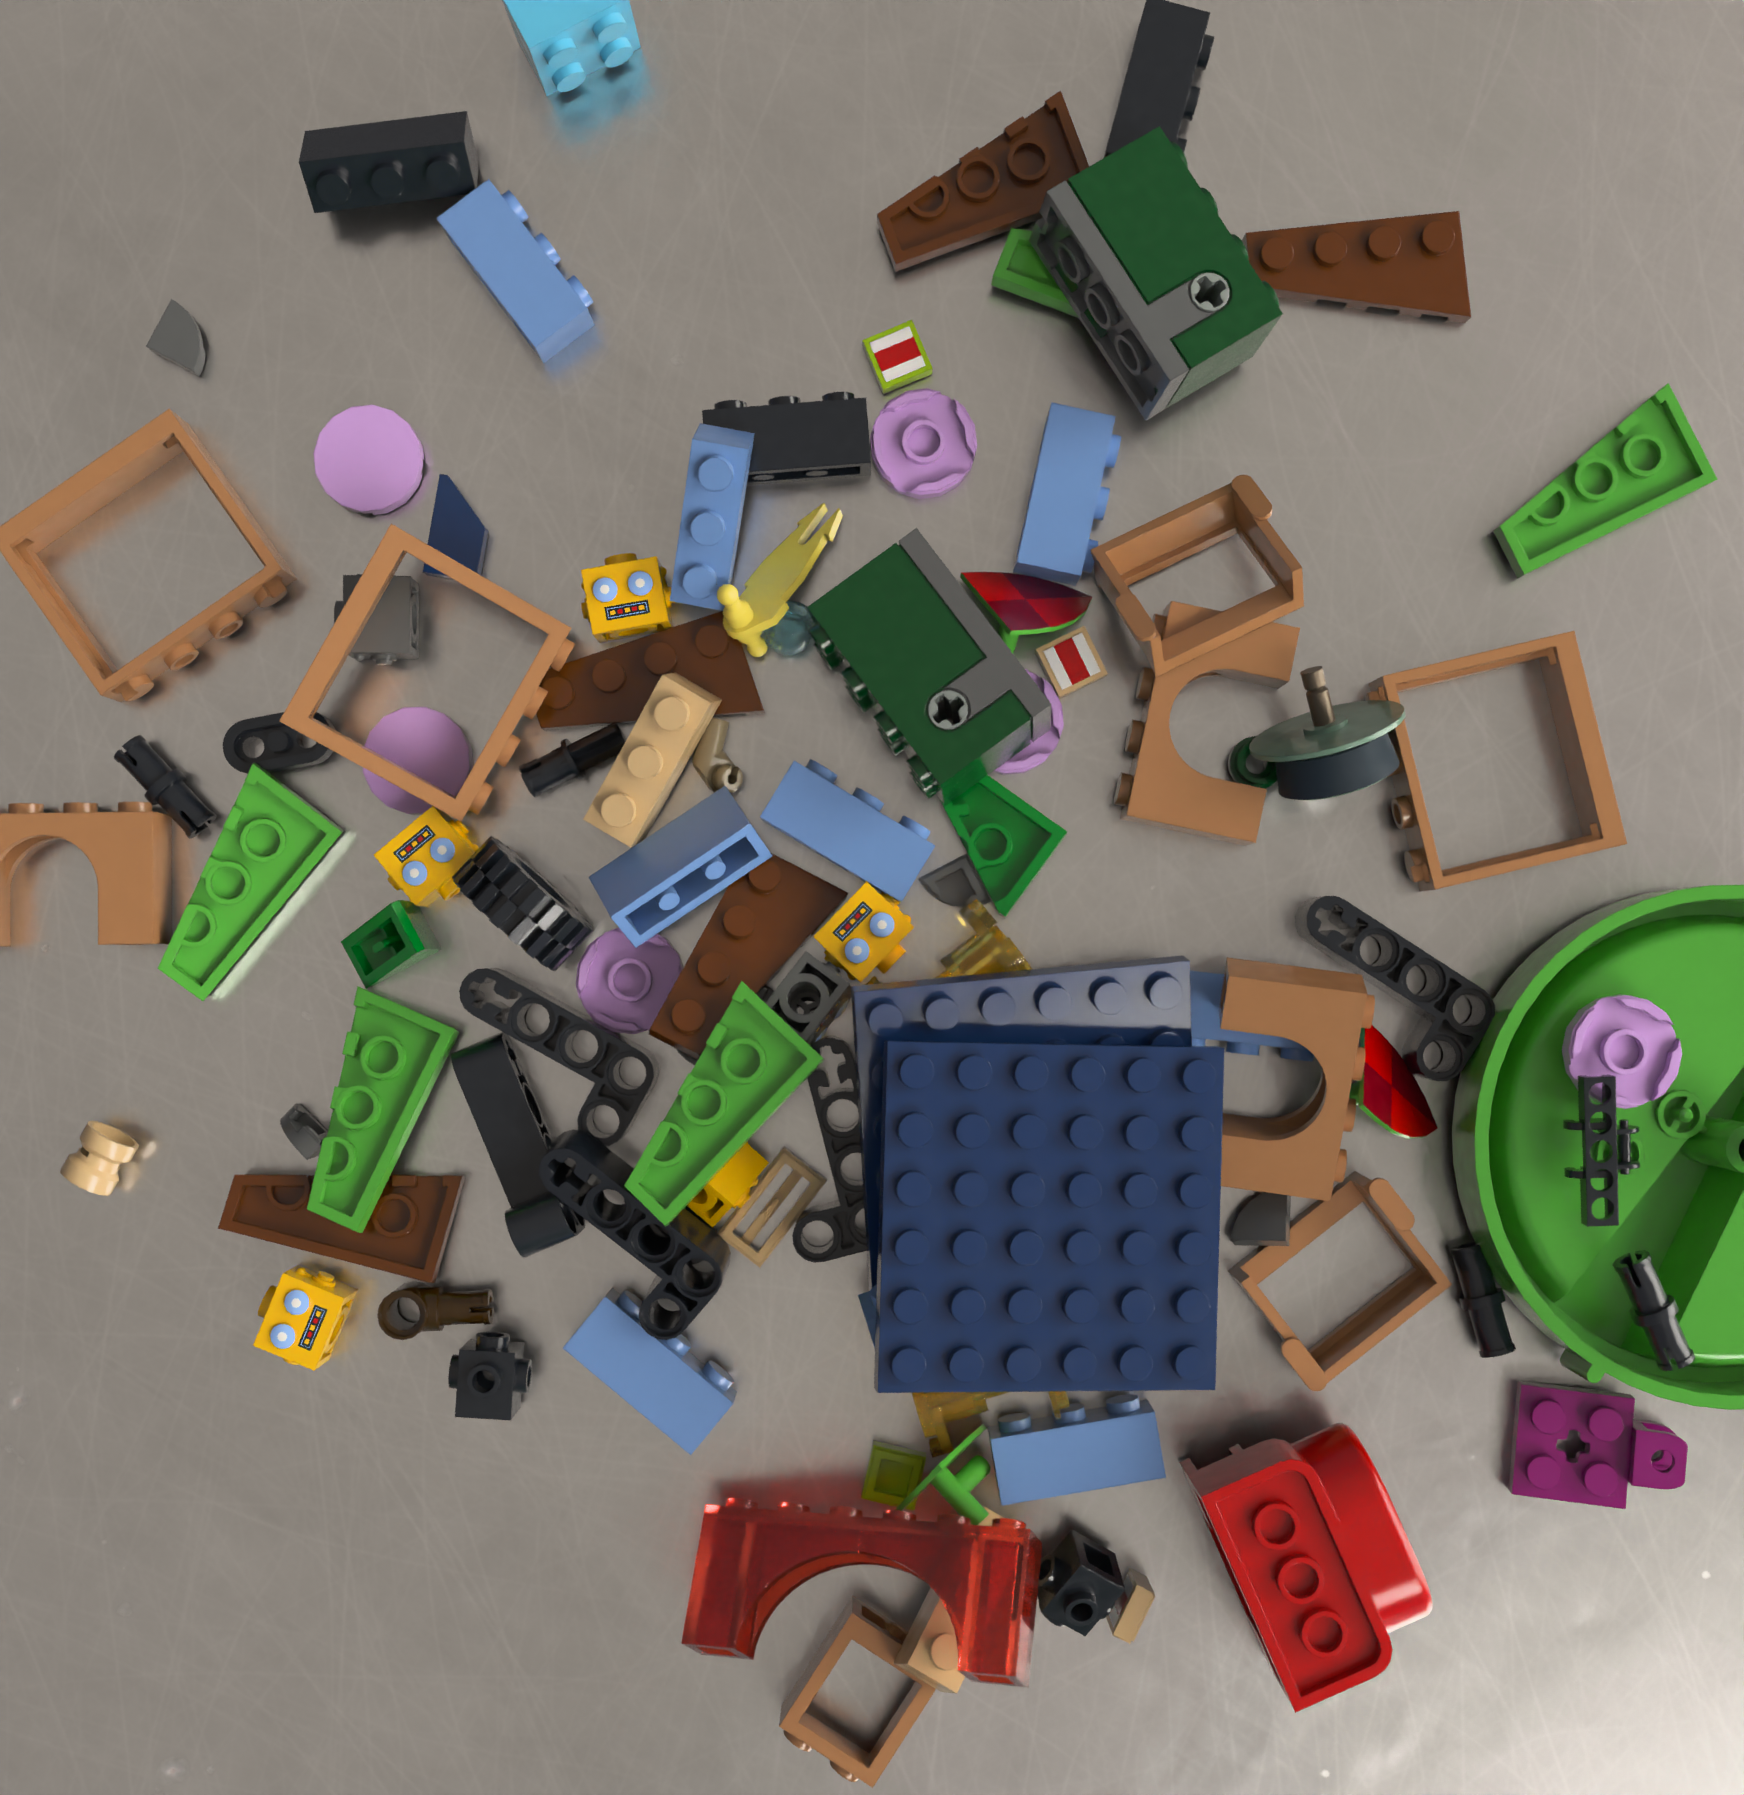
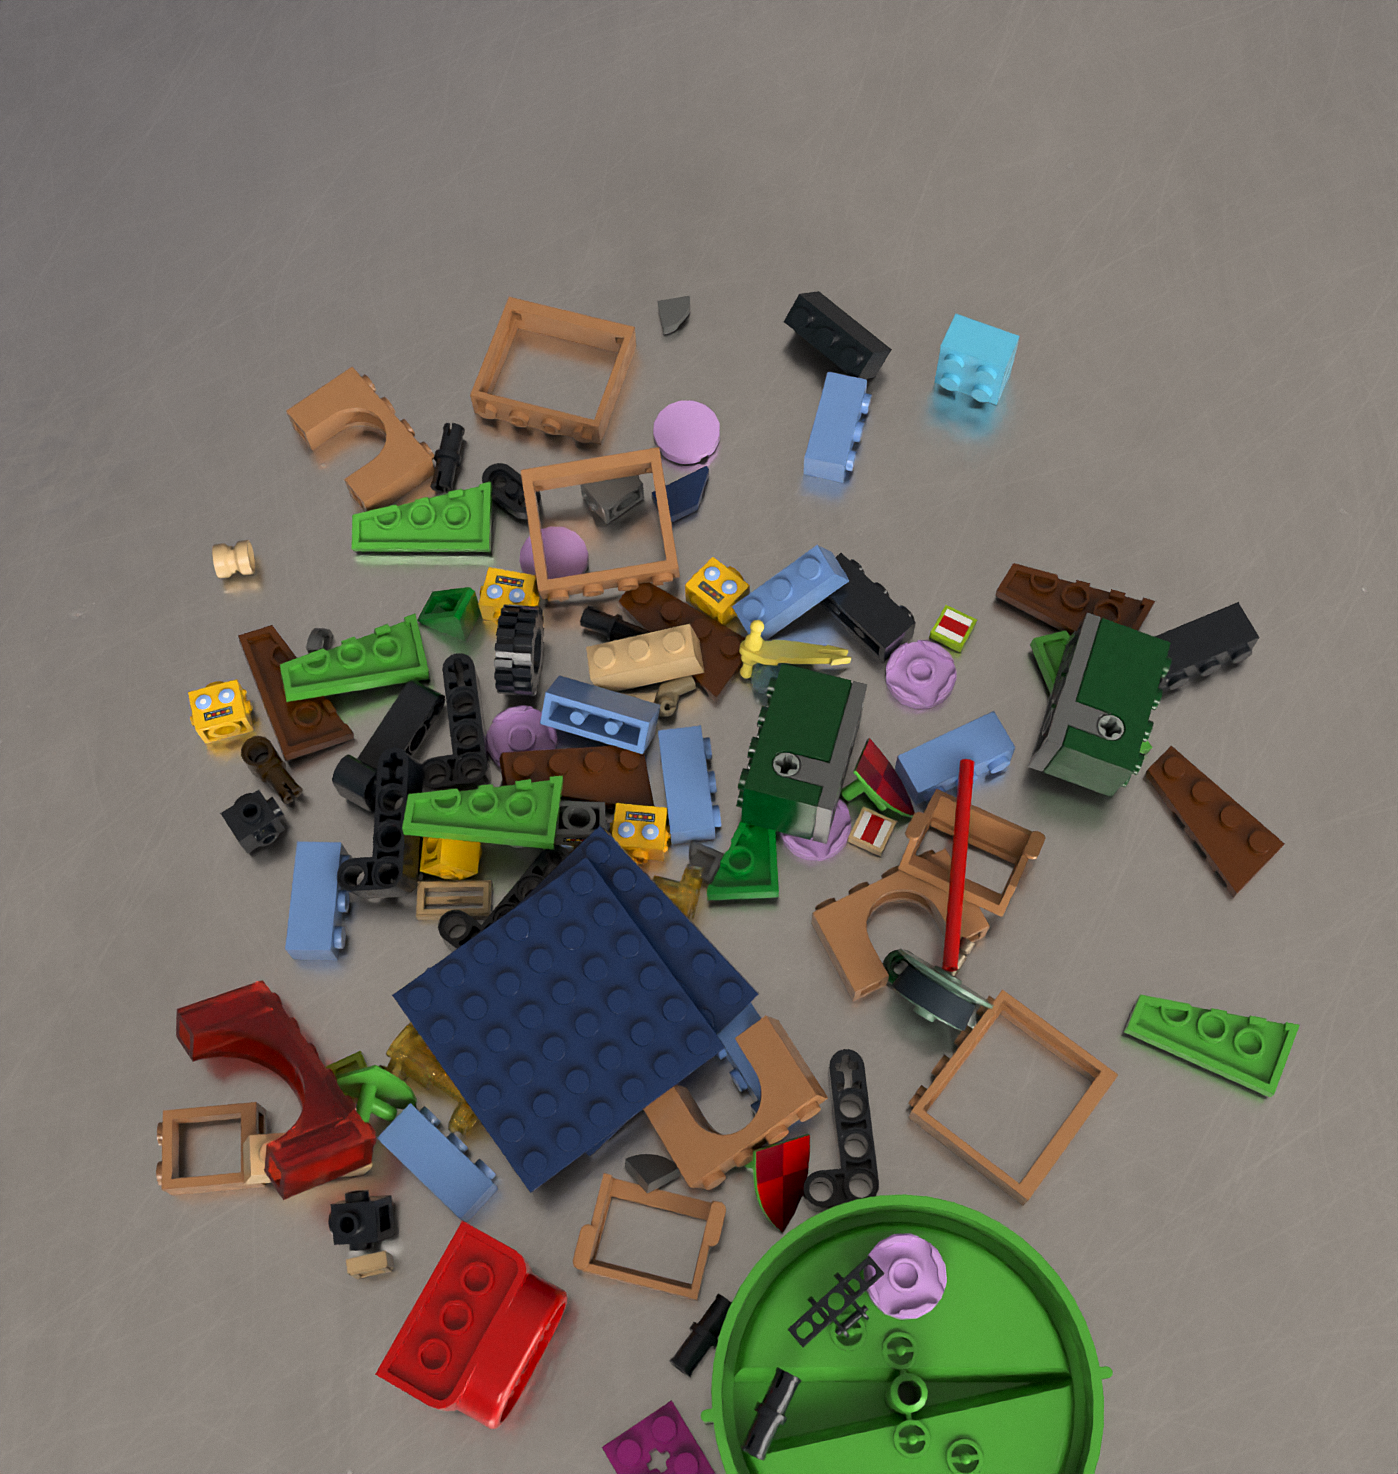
camera: 60 degrees right, 20 degrees down
none -> red piece [942,759,974,972]

